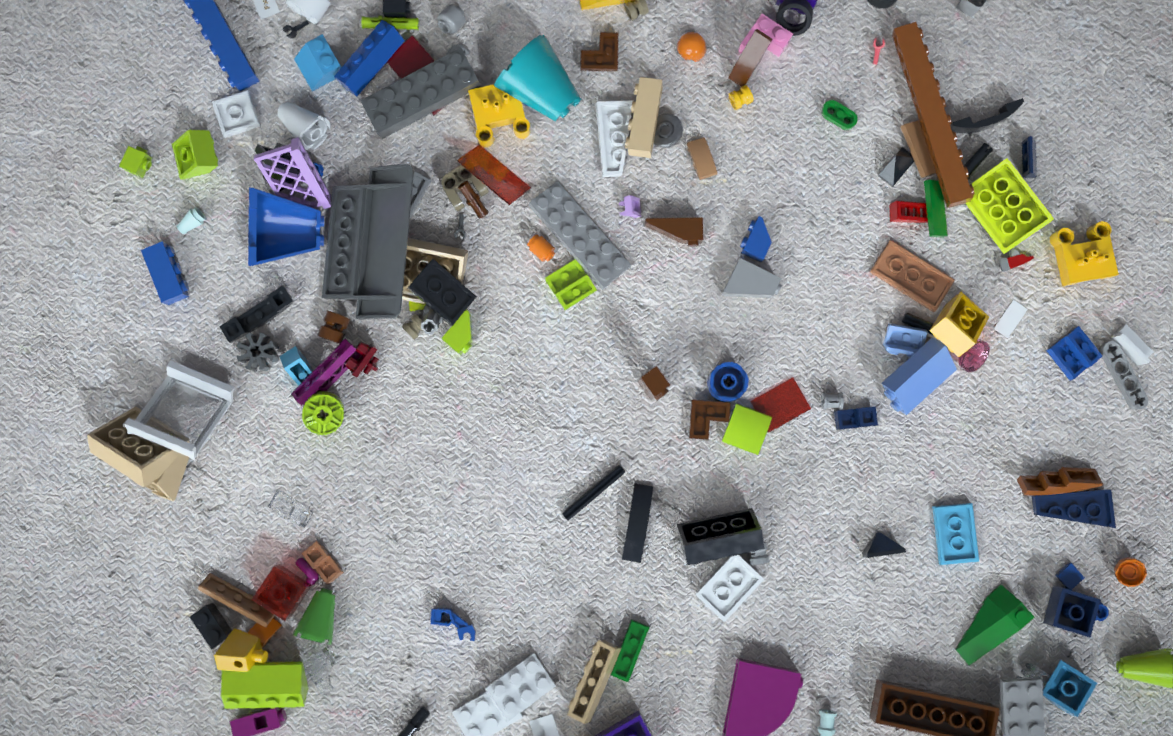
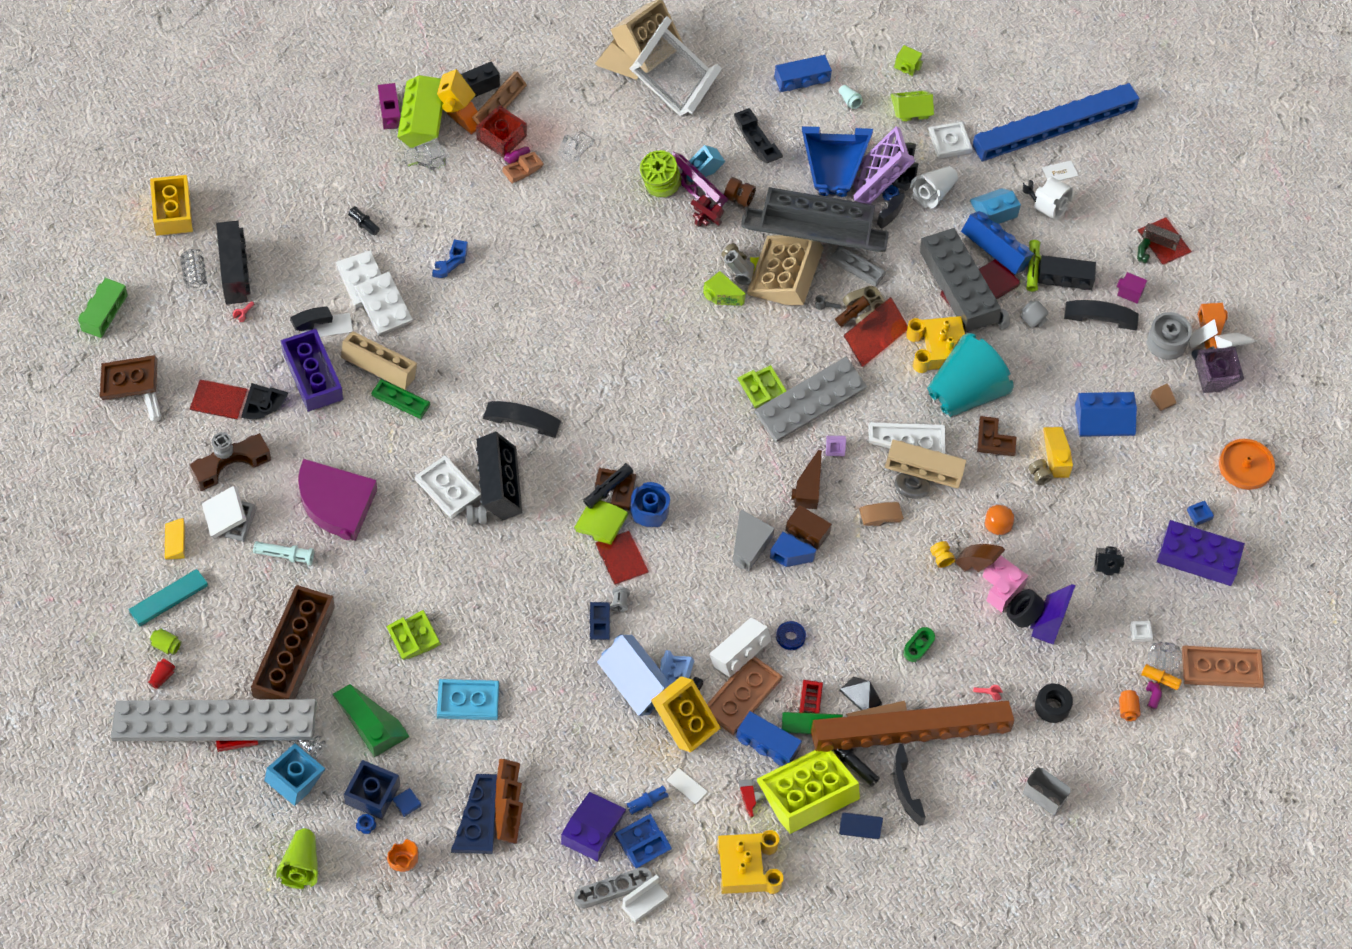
camera: 95 degrees right, 25 degrees down
dark grey gear [237,333,279,372] -> none
bright green cone [293,588,335,645] -> none
black tile [407,259,477,326] -> none
orange brick [527,234,555,262] -> none
black axle [562,465,625,520] -> none
reddish brown brick [638,366,670,401] -> none
black slope [862,531,906,558] -> none
clear pink piece [958,339,990,372] -> none
none -> lime slope [386,610,441,660]
none -> dark purple slope [561,792,626,862]
none -> black pin [583,463,633,509]
none -> blue pin [626,785,669,815]
none -> white brick [709,618,772,677]
none -> blue brick [736,711,802,766]
none -> clear blue piece [776,621,806,650]
none -> reddish brown piece [785,505,832,550]
none -> black slope [877,193,905,229]

